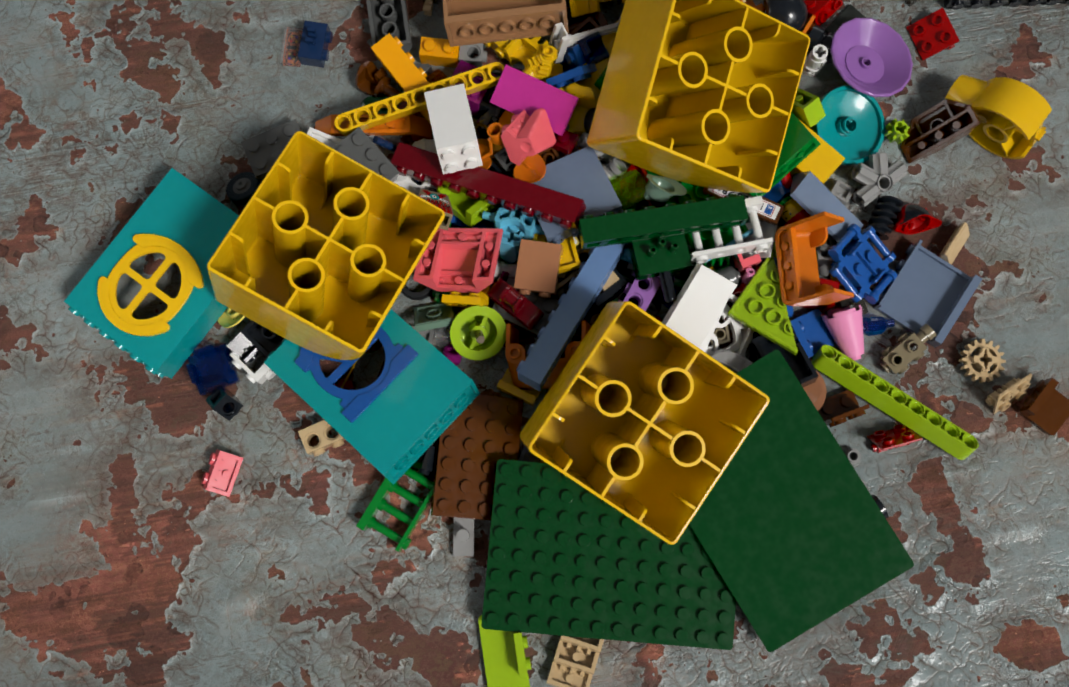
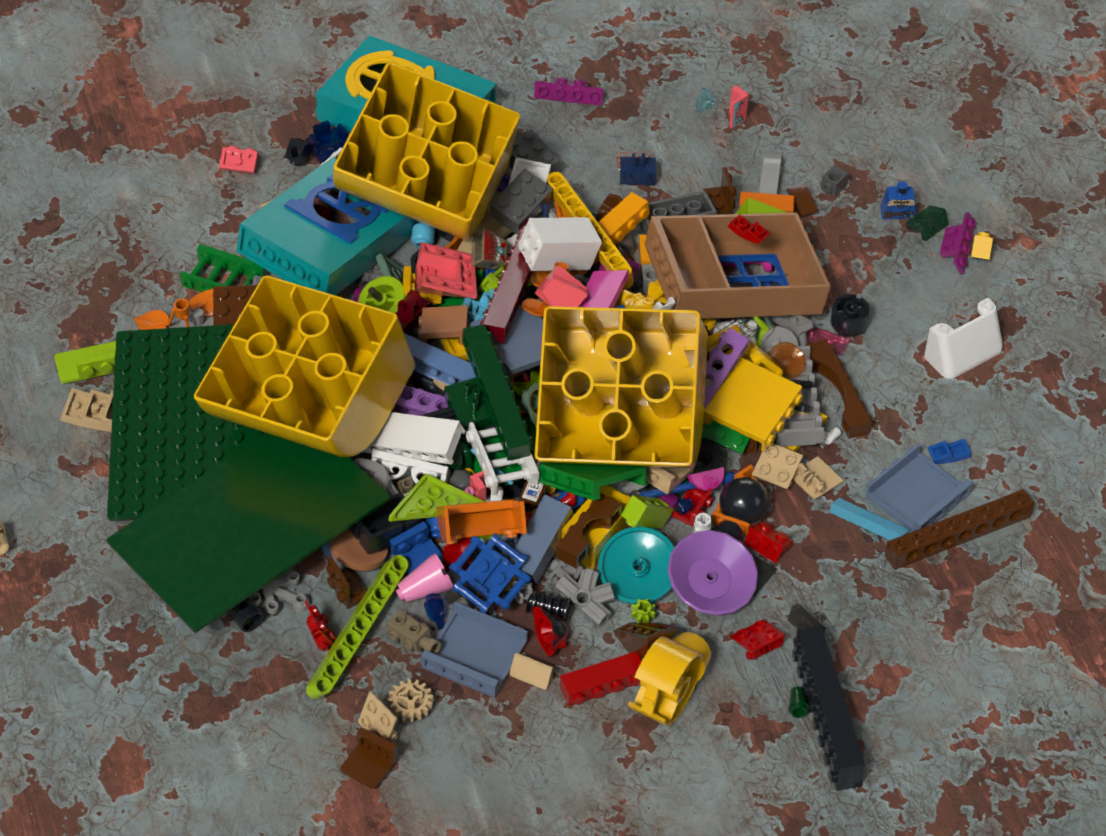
camera: 80 degrees right, 30 degrees down
none -> orange plant [135,289,213,330]
none -> magenta bracket [534,77,604,106]
none -> reddish brown arch [555,493,622,569]
none -> red brick [560,651,642,706]
none -> dark green cone [788,687,809,718]

